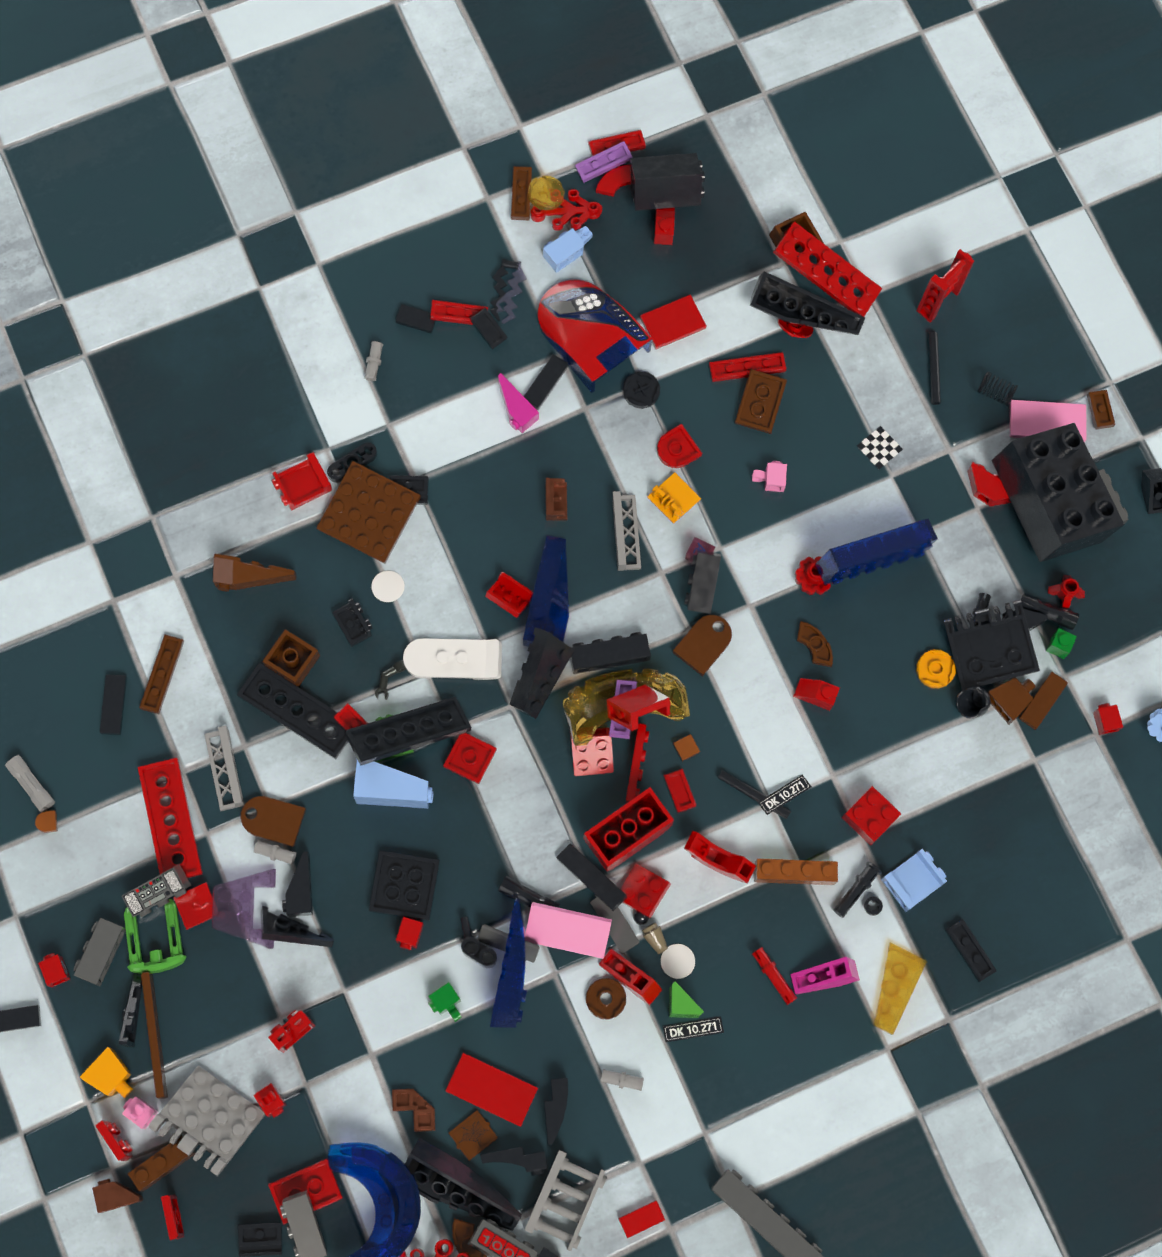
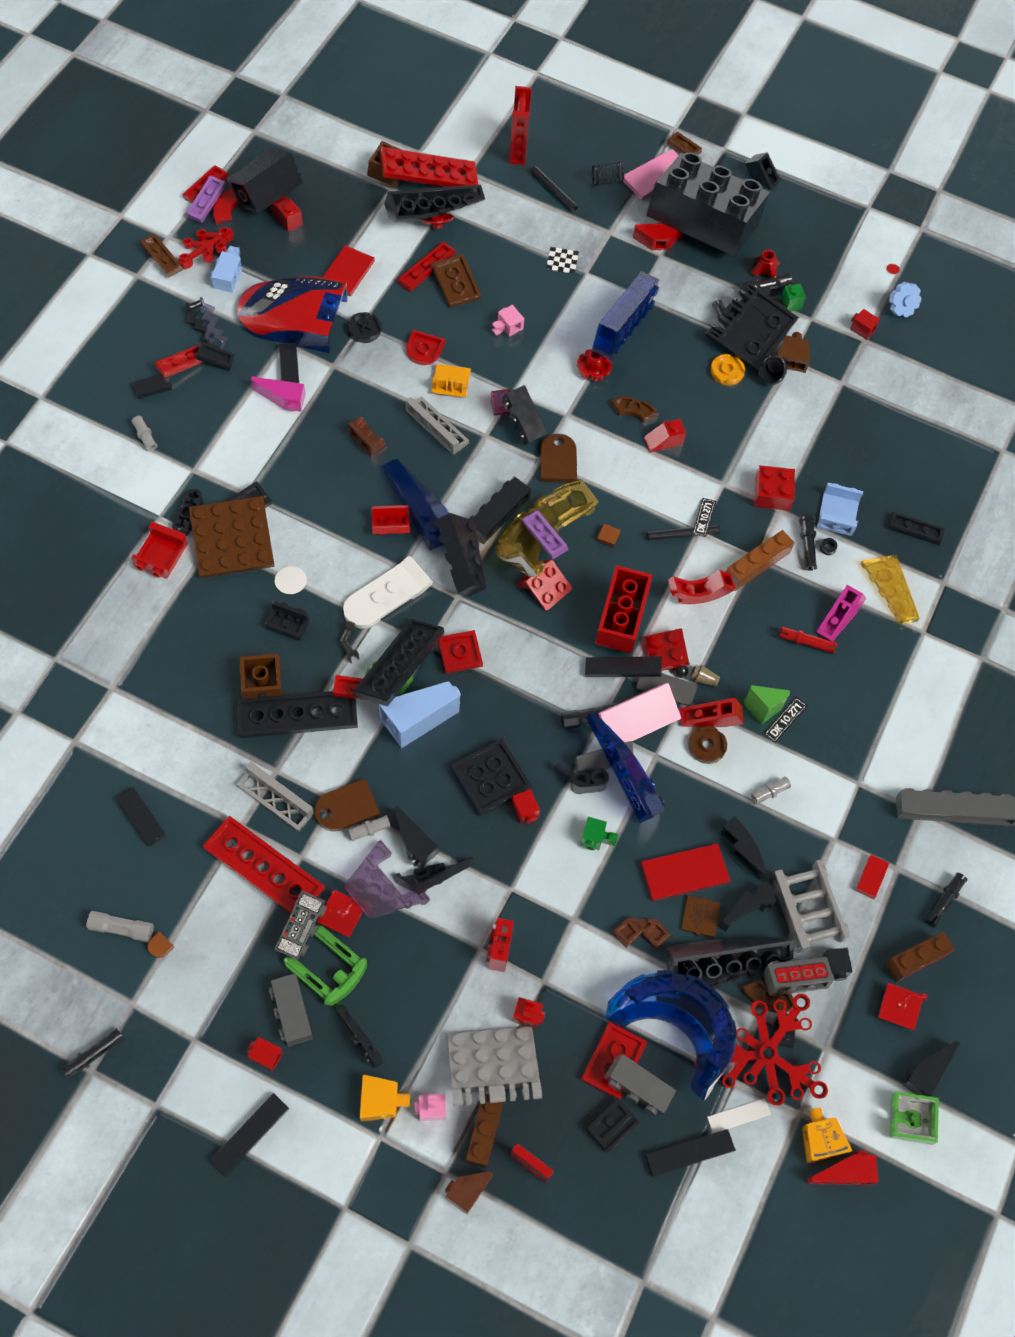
camera: 40 degrees left, 10 degrees down
red plate [95,1120,133,1161] -> none
reddish brown tile [139,634,184,714] -> none
reddish brown tile [141,972,168,1099] -> none
reddish brown wedge [213,554,297,591] -> none
clear yellow tile [527,176,565,210] -> none
red panel [607,685,671,731] -> none
red plate [625,723,649,804] -> none
white sticker [661,944,695,979] -> none
red tile [664,769,697,813] -> none
reddish brown tile [1019,672,1068,730] -> none

